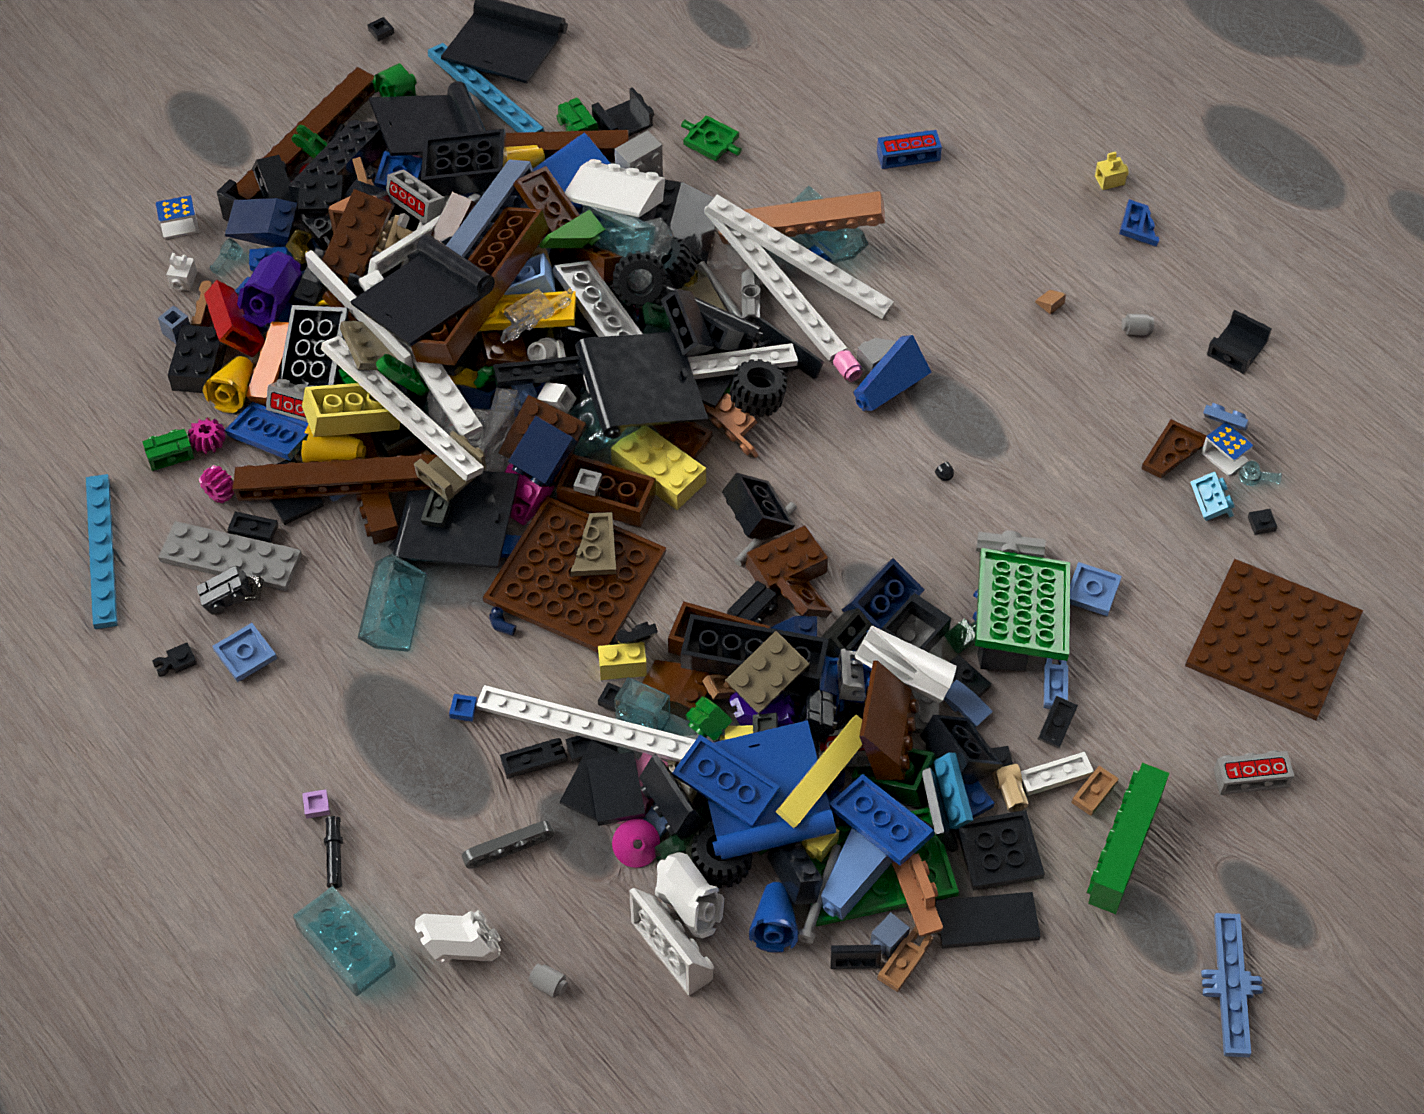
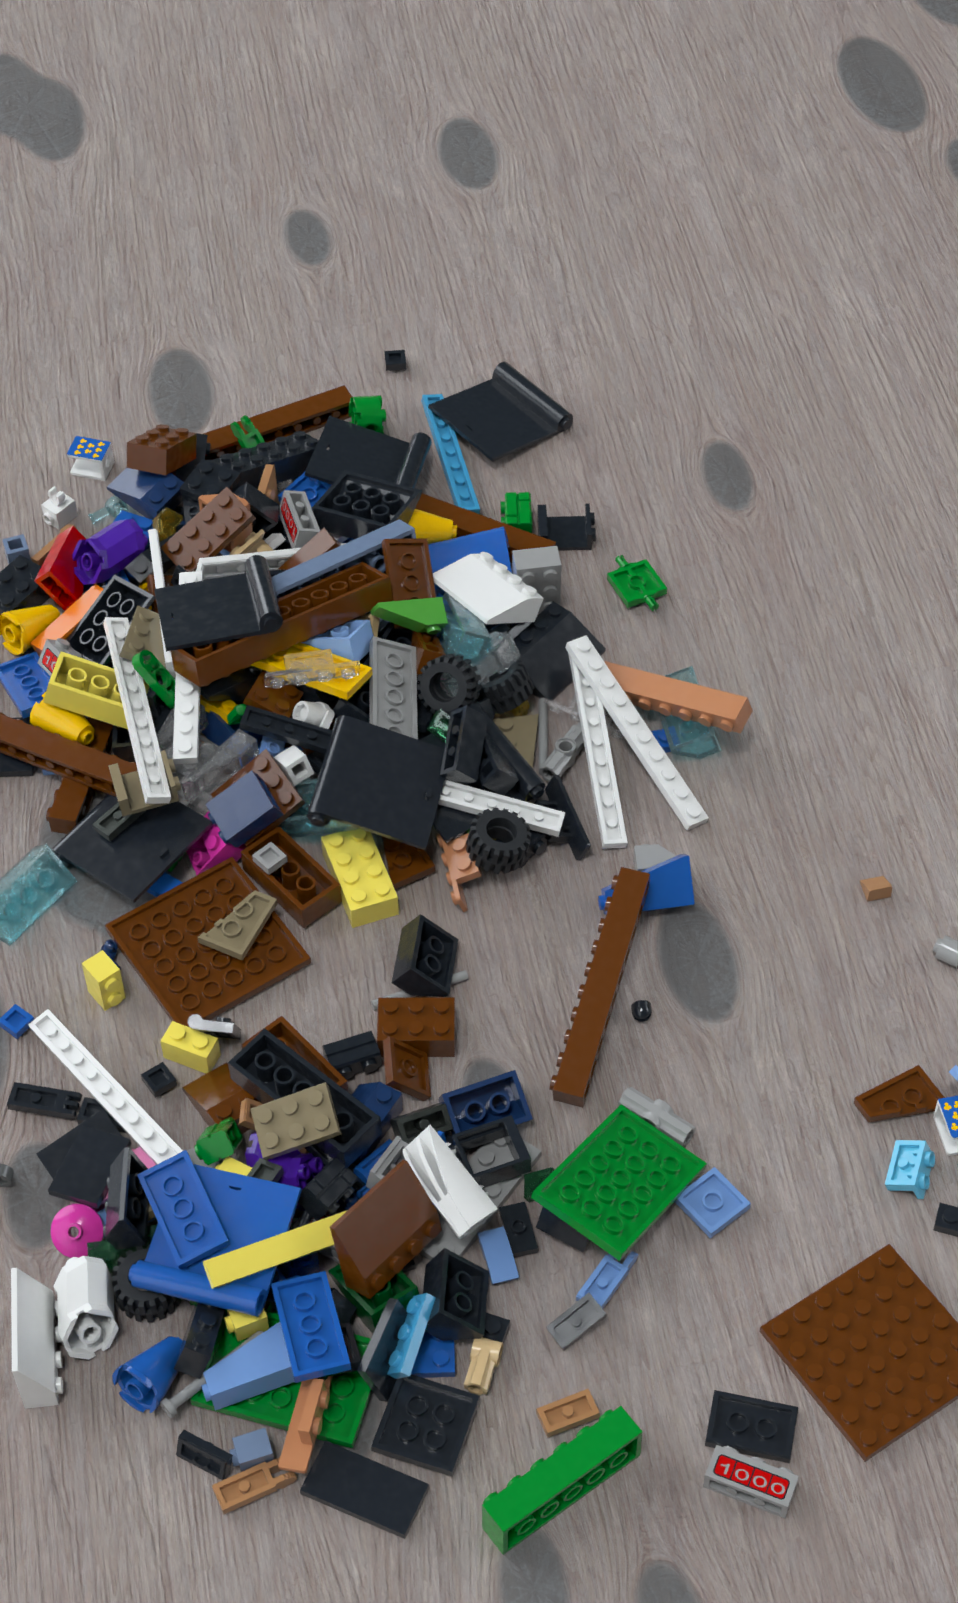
camera: 30 degrees right, 5 degrees down
clear light blue brick [614,677,670,731] -> none
bright pink brick [833,350,863,382] -> none
blue brick [876,130,942,169] -> none
white plate [1021,752,1094,796] -> none
none -> light yellow brick [82,950,126,1011]
none -> reddish brown brick [127,424,197,475]
none -> reddish brown brick [549,867,650,1108]
none -> black tile [705,1390,798,1463]

